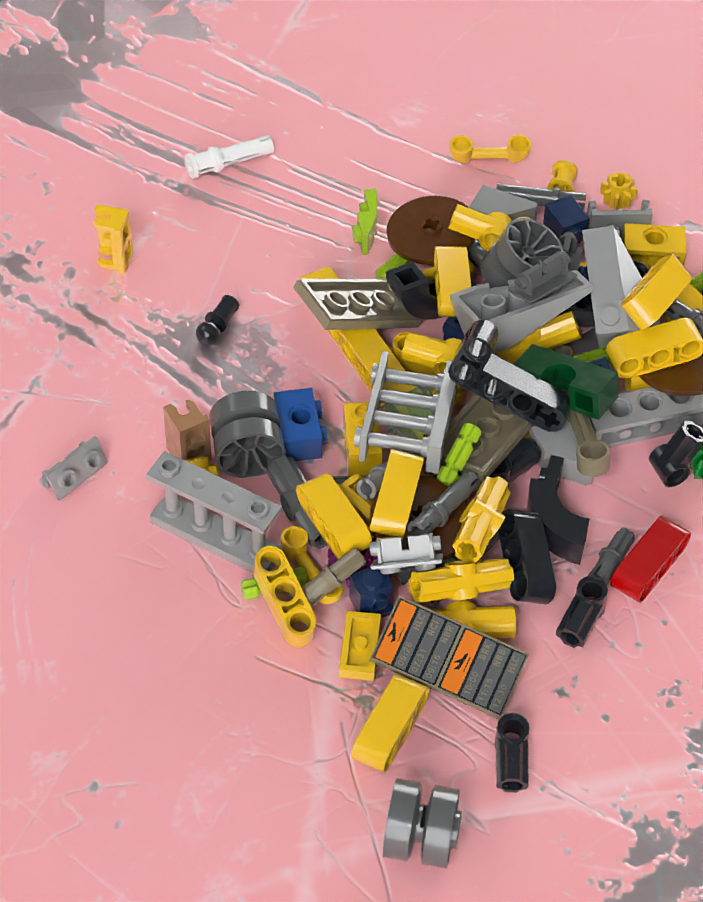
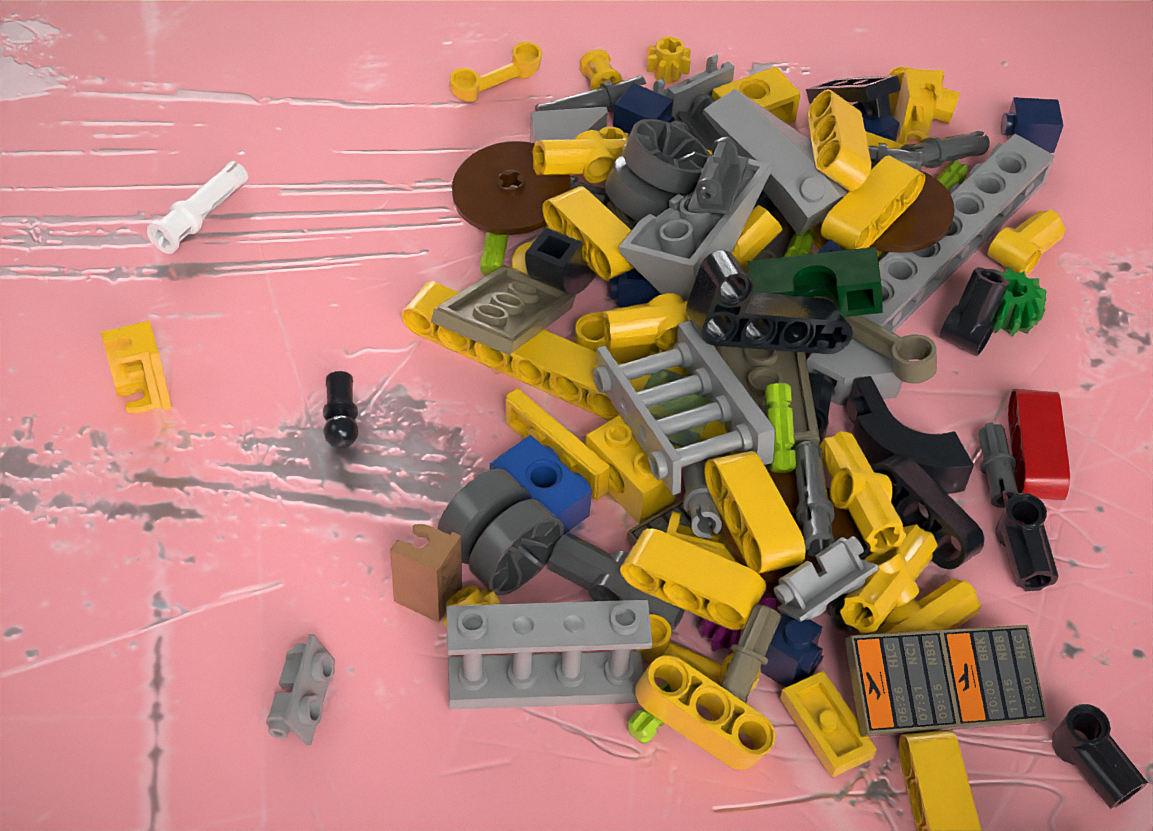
camera: 35 degrees left, 0 degrees up
lime slope [352,188,378,255] -> none
none -> yellow tile [506,388,610,501]

